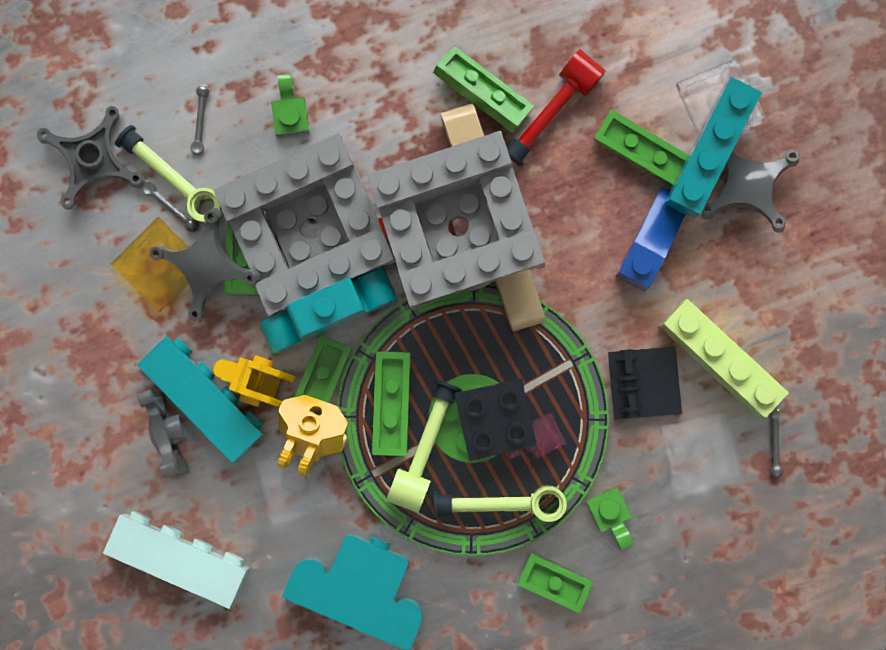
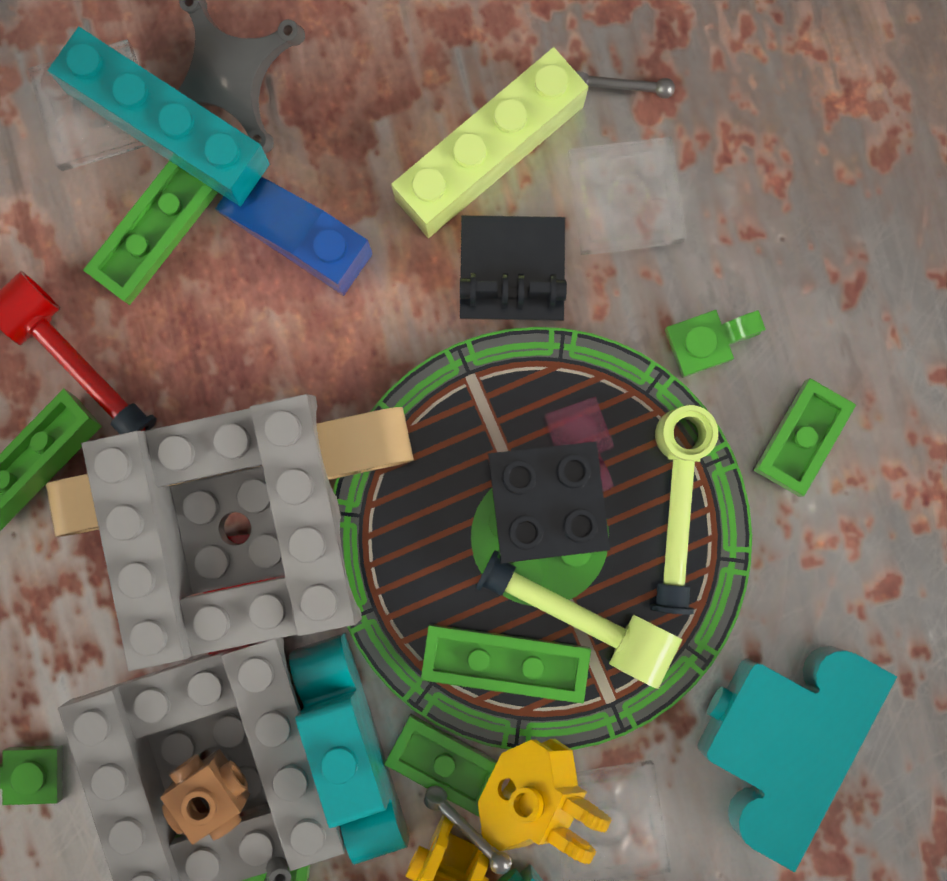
camera: 85 degrees left, 0 degrees up
none -> medium nougat brick [160,749,250,845]
none -> flat silver hinge [424,786,512,875]

